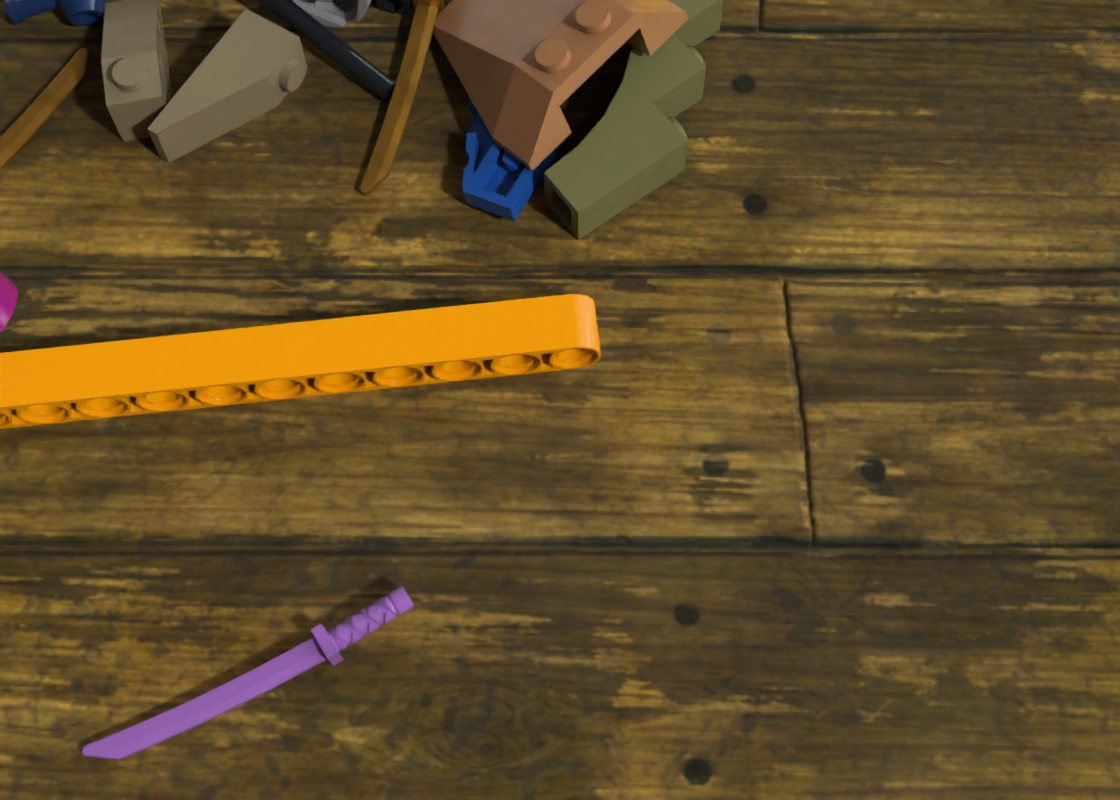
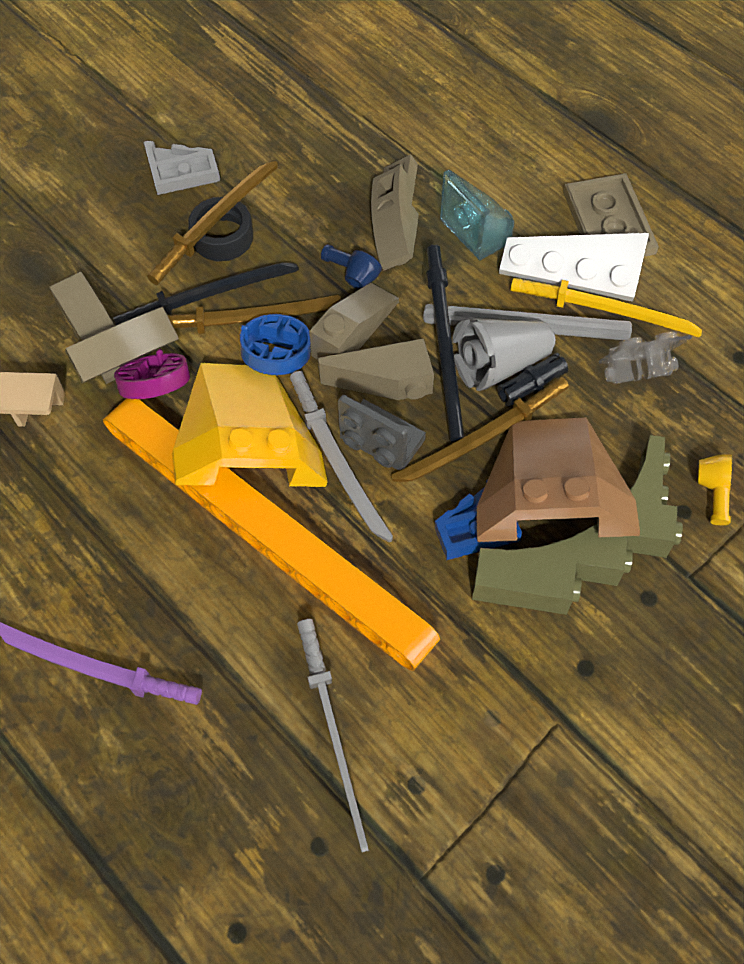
camera: 45 degrees right, 5 degrees down
none -> yellow wedge [172,363,327,487]
none -> blue piece [240,314,311,375]
none -> light grey sword [290,371,393,542]
none -> light grey sword [297,619,369,852]
none -> dark grey bracket [338,395,426,471]

